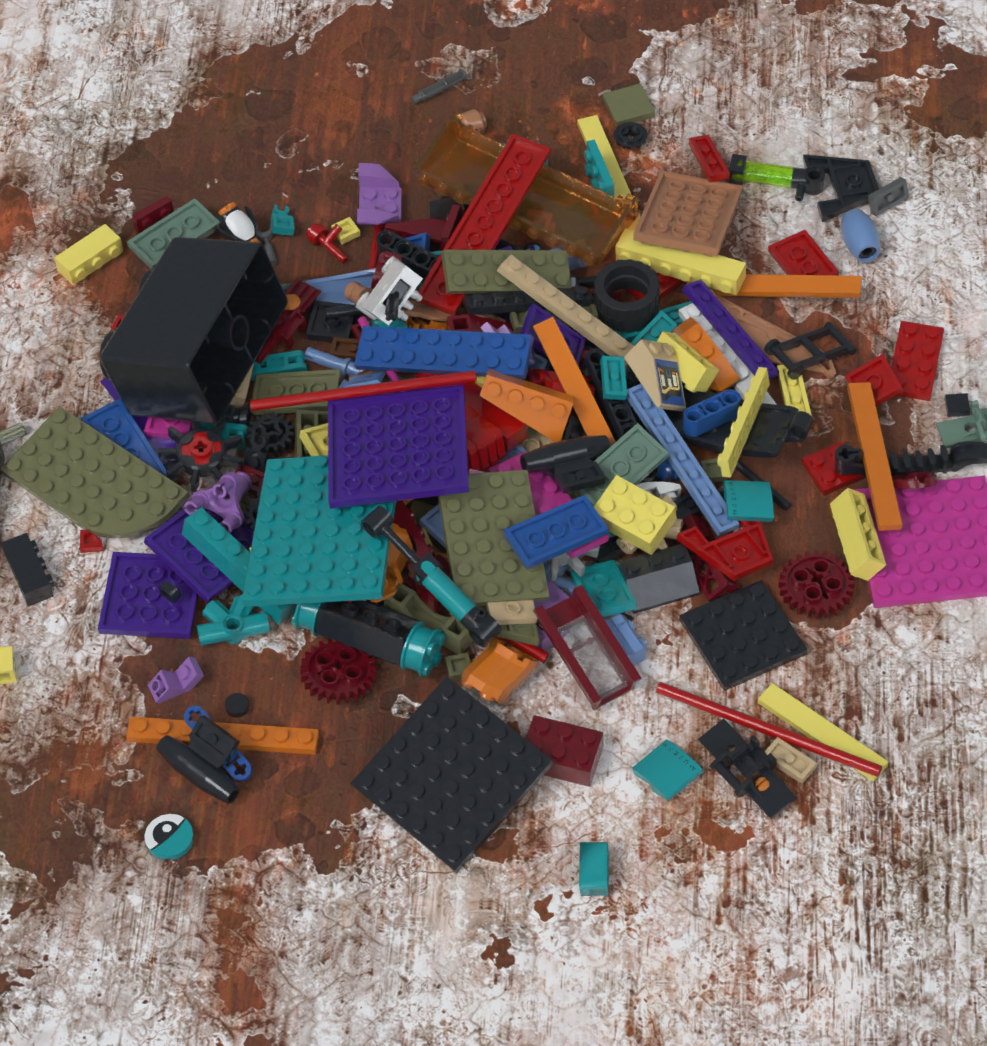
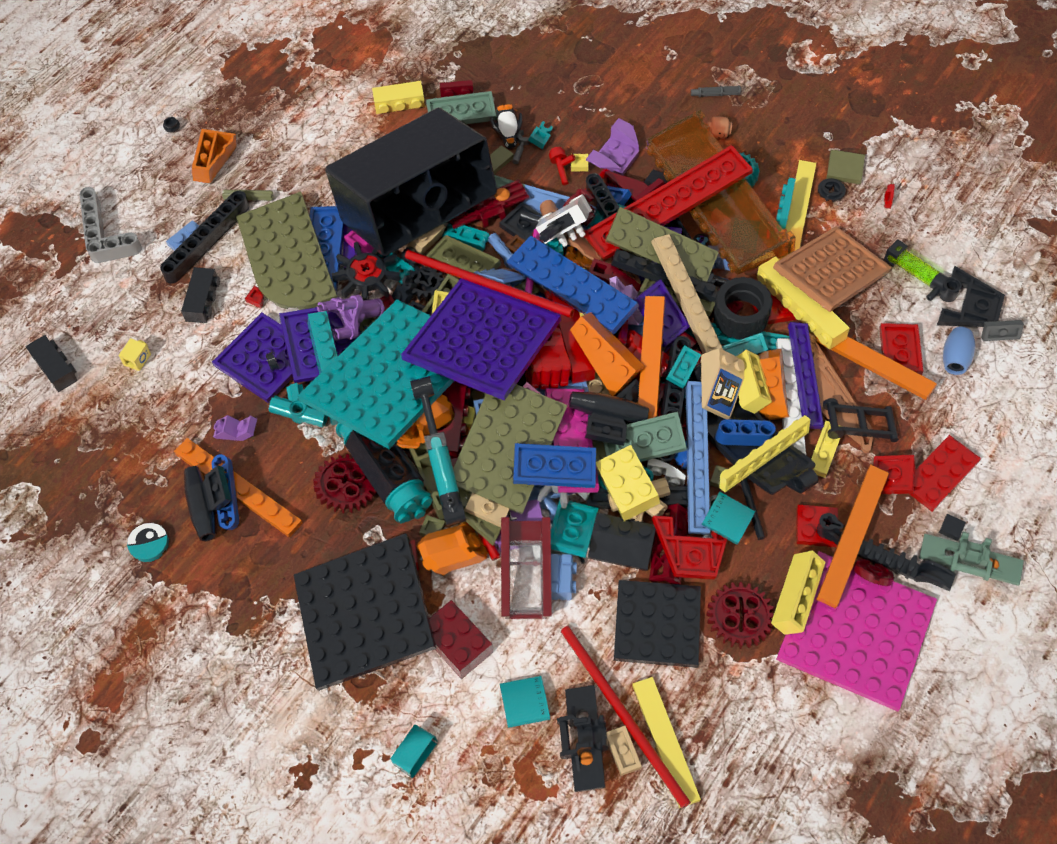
camera: 30 degrees right, 5 degrees up
black tile [225,693,249,718] -> none
red plate [688,135,730,183] -> none
none -> red tile [884,184,895,209]

